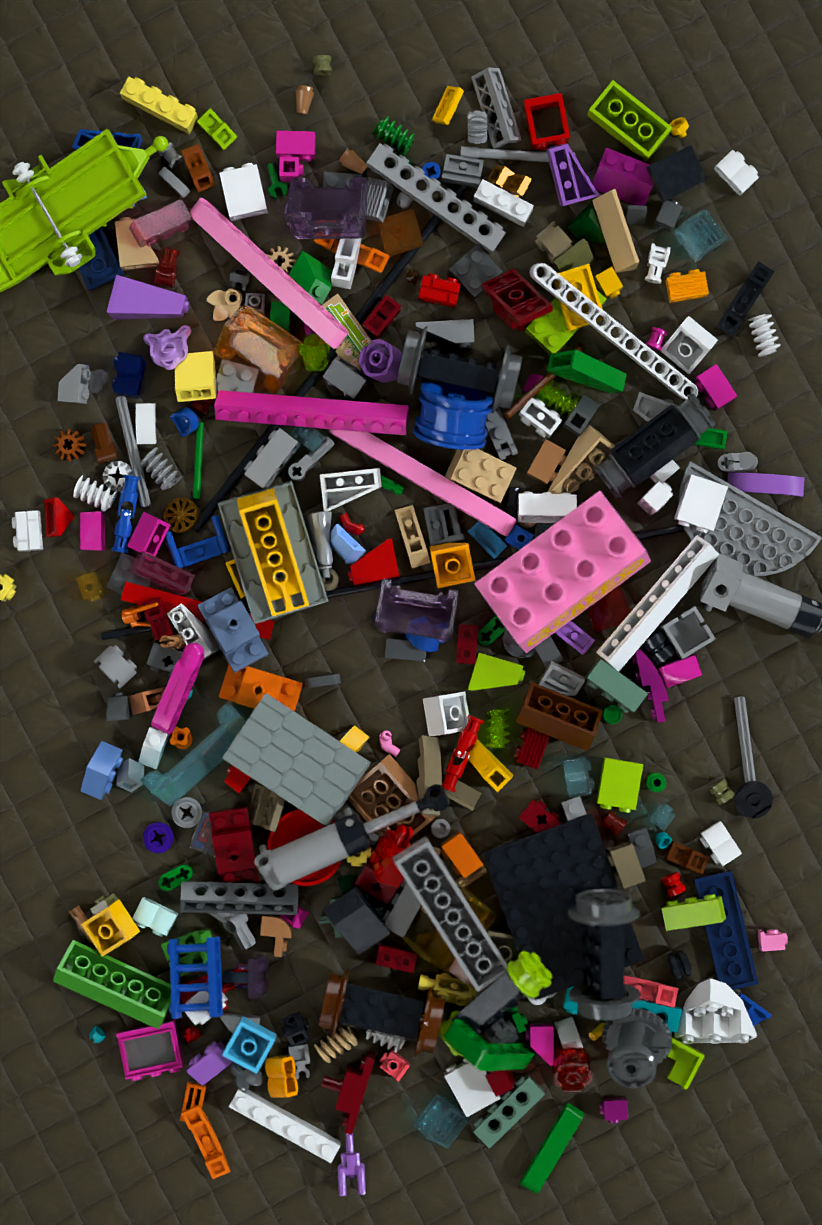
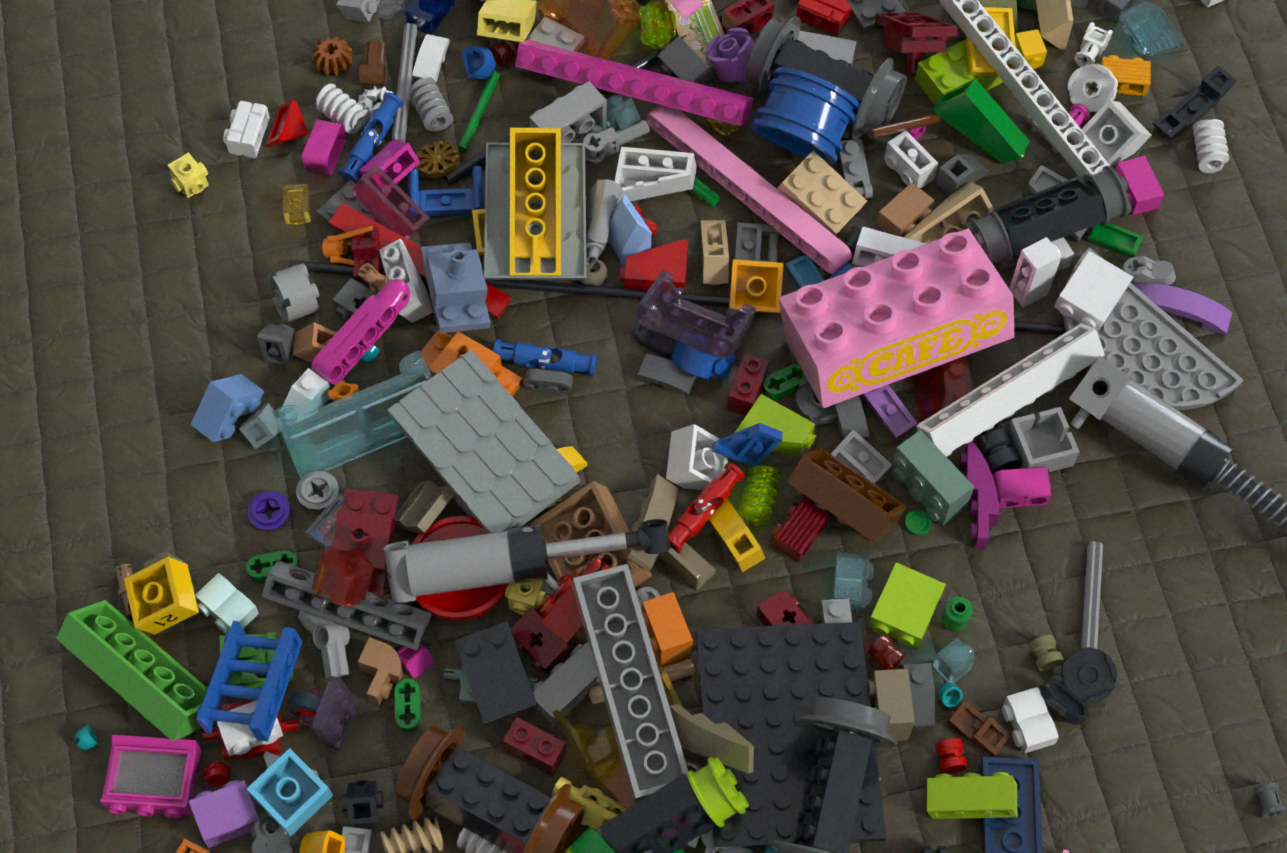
camera: 15 degrees right, 25 degrees down
red brick [224,765,252,793] -> none
bright pink arm [379,730,401,758] -> none
clear neon green piece [536,380,579,419] -> none
none -> clear red brick [312,546,374,606]
none -> green beam [395,679,421,733]
none -> blue piece [493,339,598,377]
none -> dark tan slope [669,704,754,773]
none -> blue wing [712,423,783,469]
none -> black tile [1040,679,1088,725]
none -> white plate [1068,64,1118,112]

